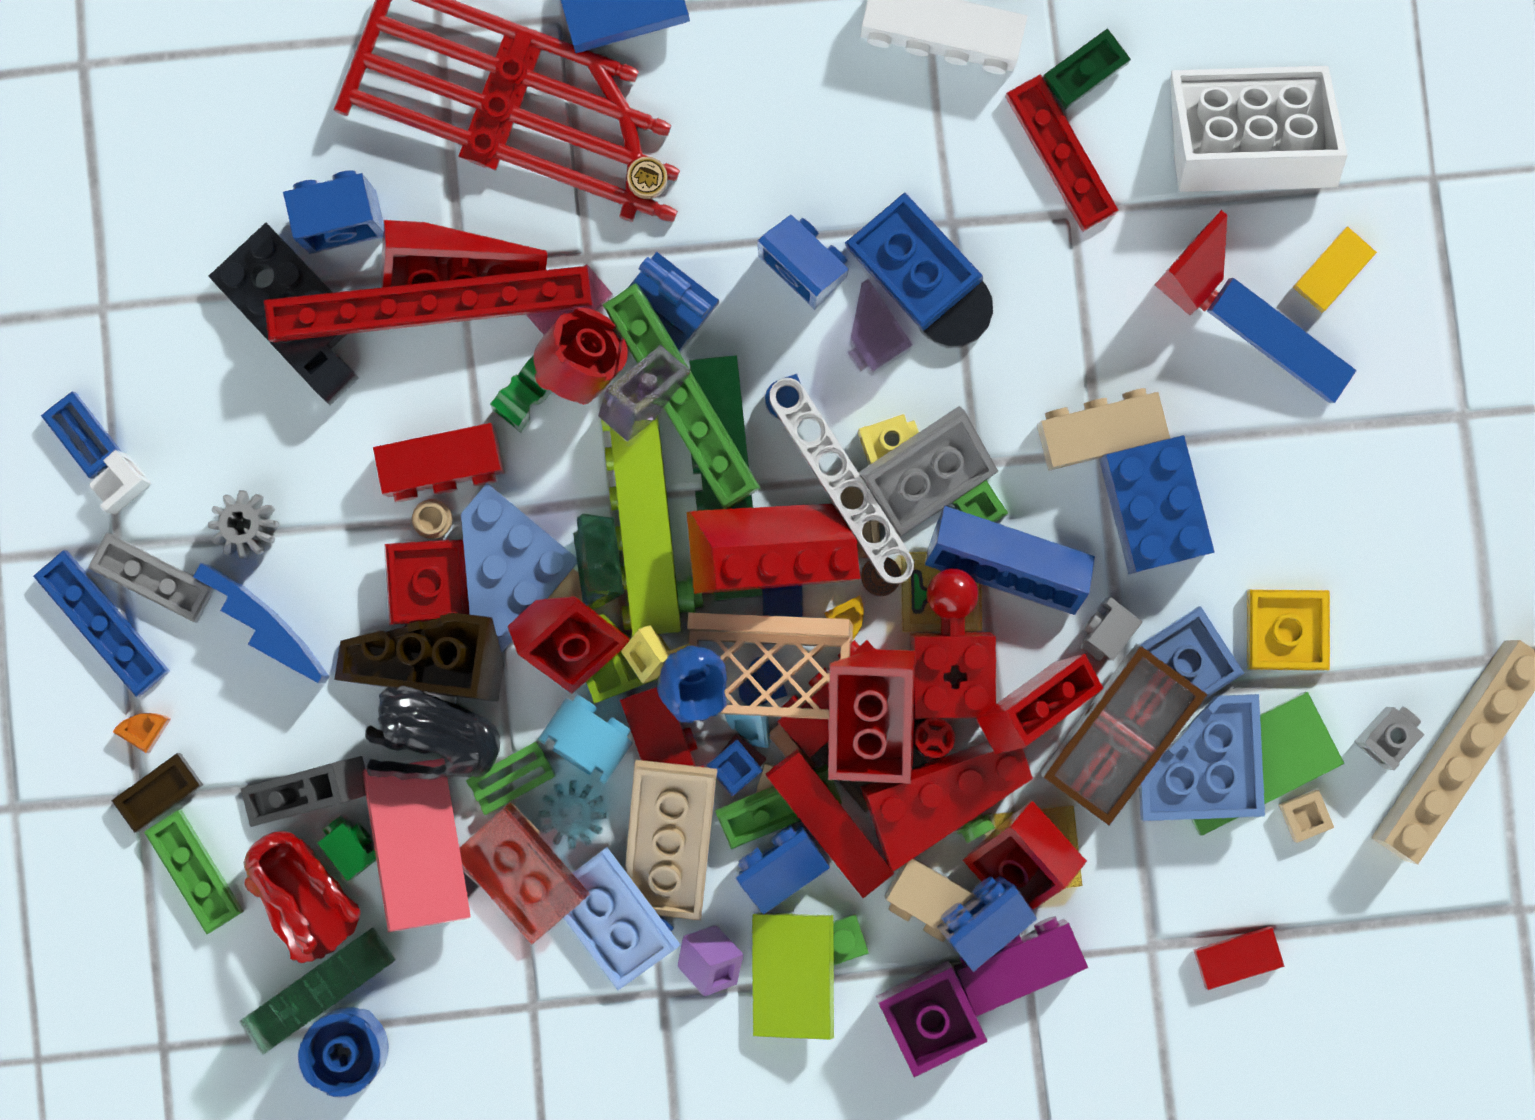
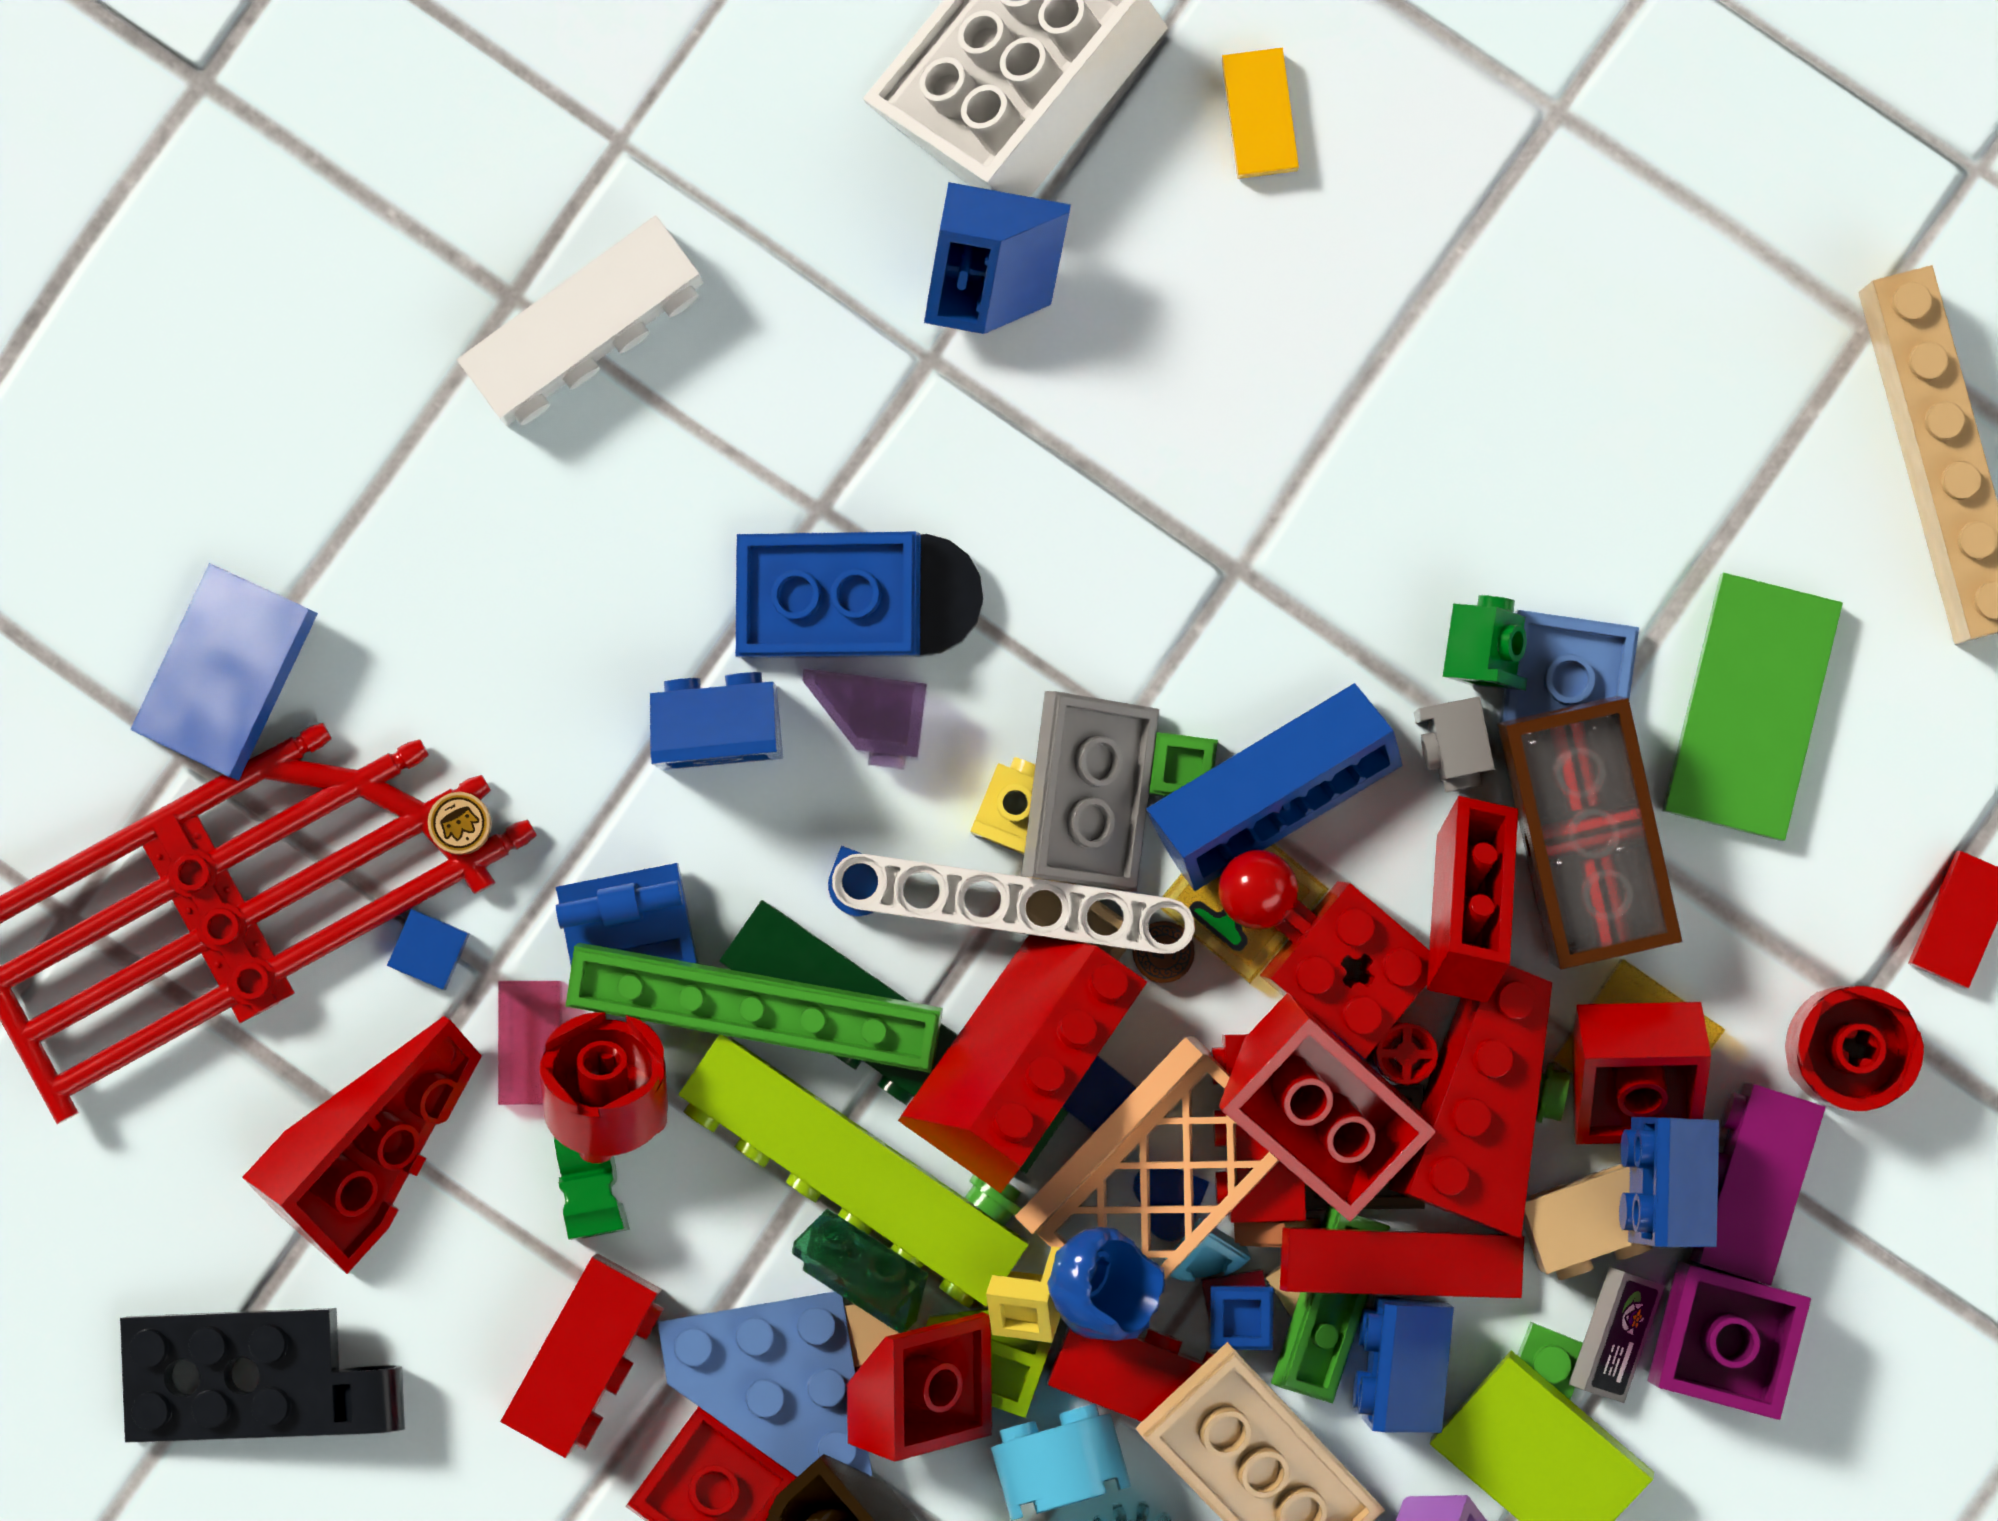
camera: 45 degrees left, 0 degrees up
red tile [264,266,592,342] -> none
blue brick [283,170,384,254] -> none
tan plate [412,499,452,539] -> none
clear purple slope [598,345,690,442] -> none
yellow tile [824,595,864,641] -> none
red tile [1005,74,1119,232] -> none
tan brick [1036,388,1170,471] -> none
dark green plate [1043,28,1131,110] -> none
blue brick [1099,435,1215,574] -> none
medium blue plate [1139,694,1265,821] -> none
red slope [1154,210,1228,315] -> none
blue tile [1207,278,1357,403] -> none
yellow tile [1247,589,1330,670] -> none
tan tile [1278,790,1334,843] -> none
light grey brick [1354,706,1425,771] -> none
none -> blue tile [387,909,470,990]
none -> blue slope [924,182,1071,334]
none -> green brick [1442,595,1528,691]
none -> tile [1569,1267,1664,1403]
none -> red brick [1785,986,1924,1111]

